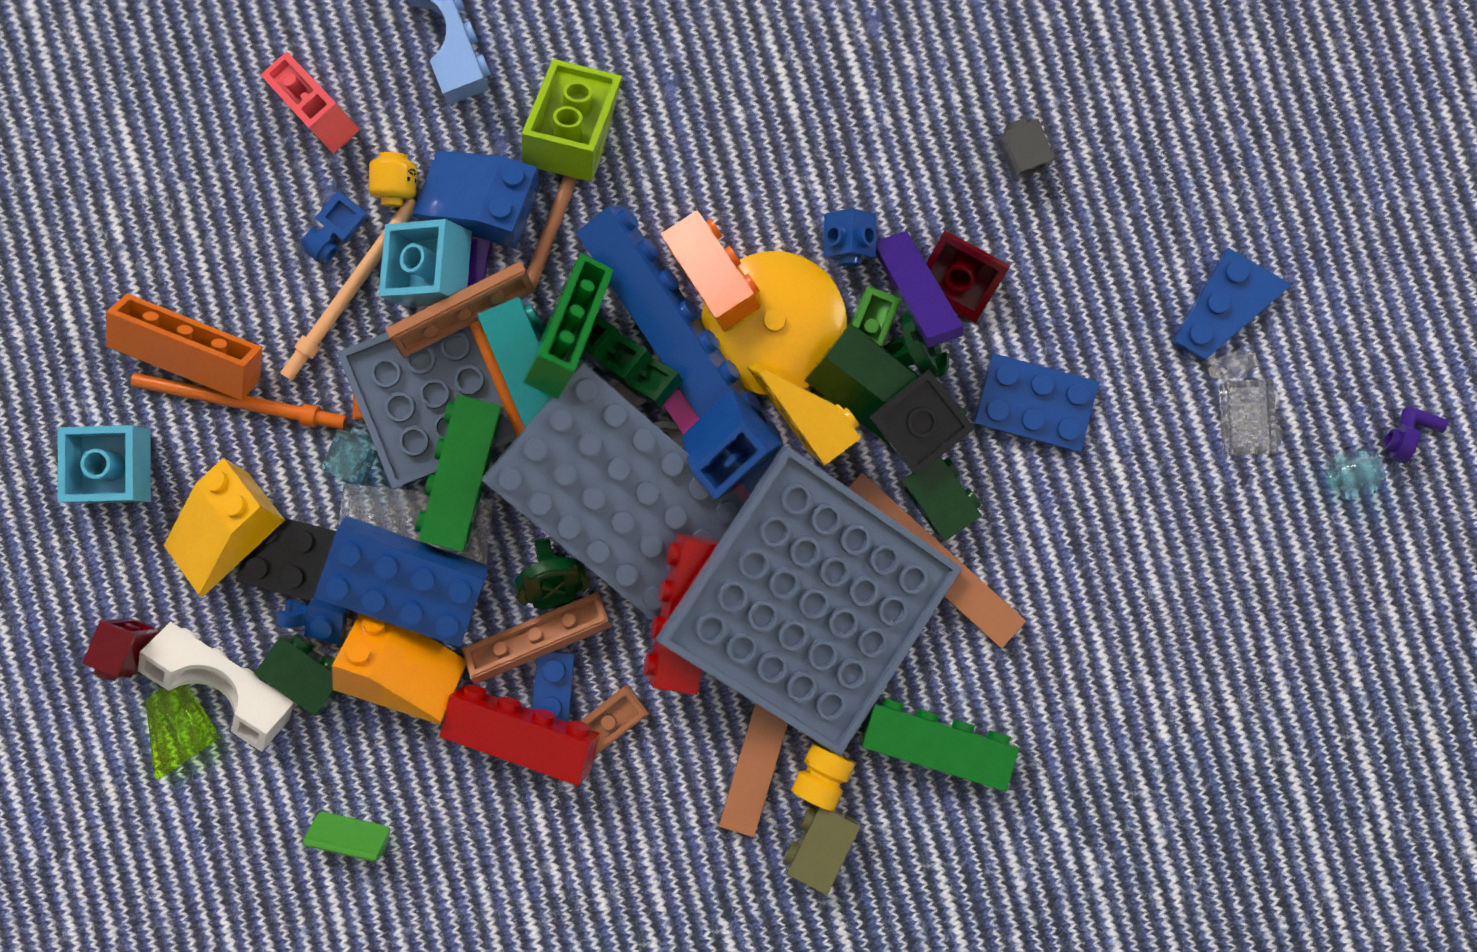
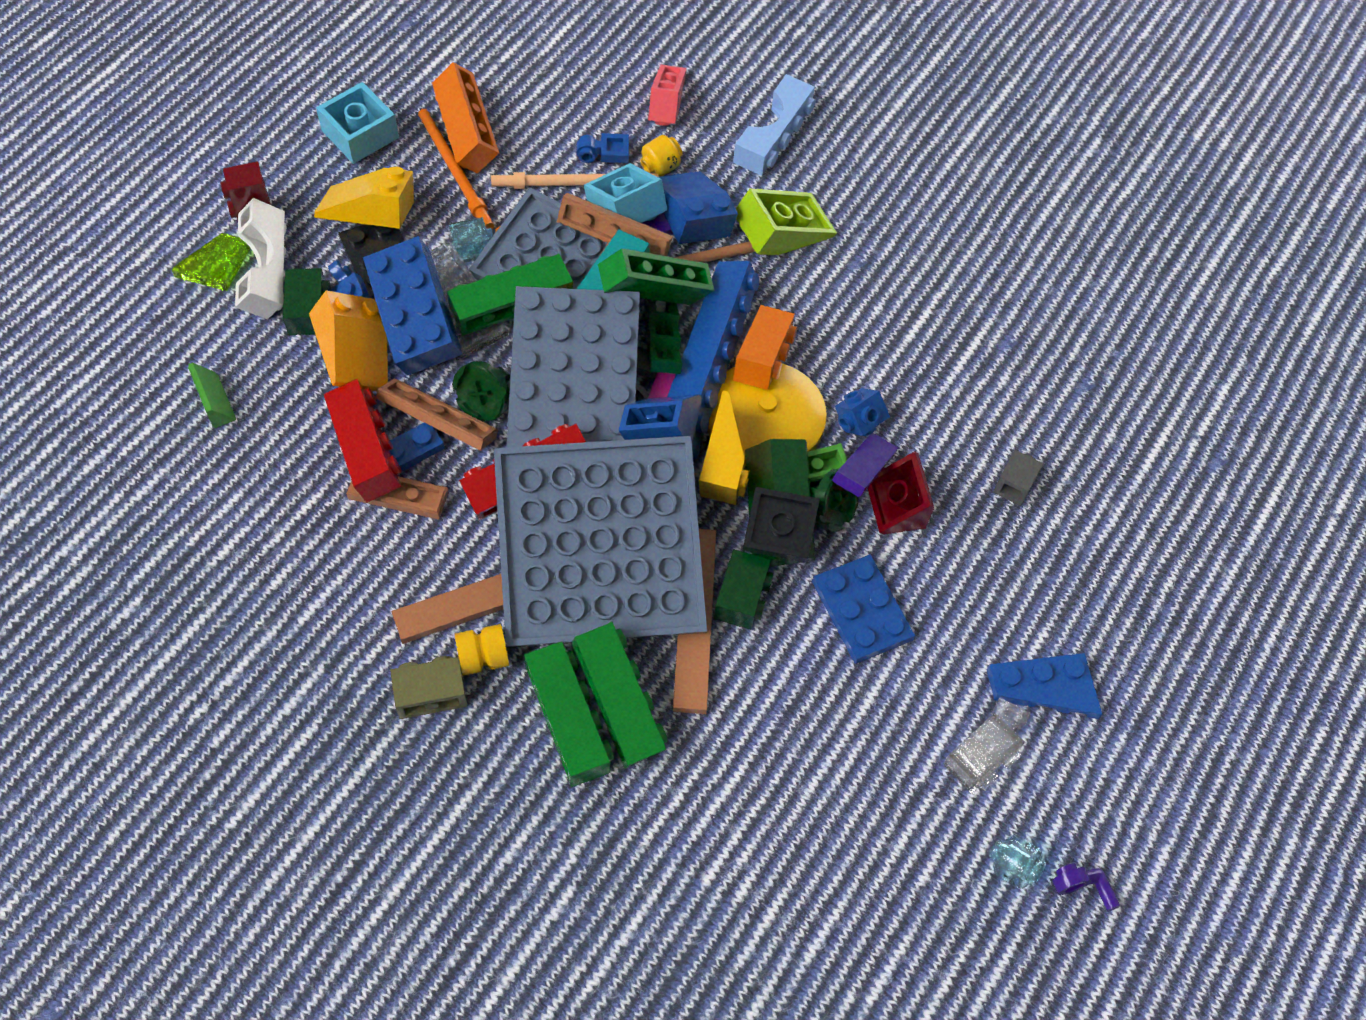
camera: 45 degrees right, 25 degrees down
none -> green brick [572,622,668,769]

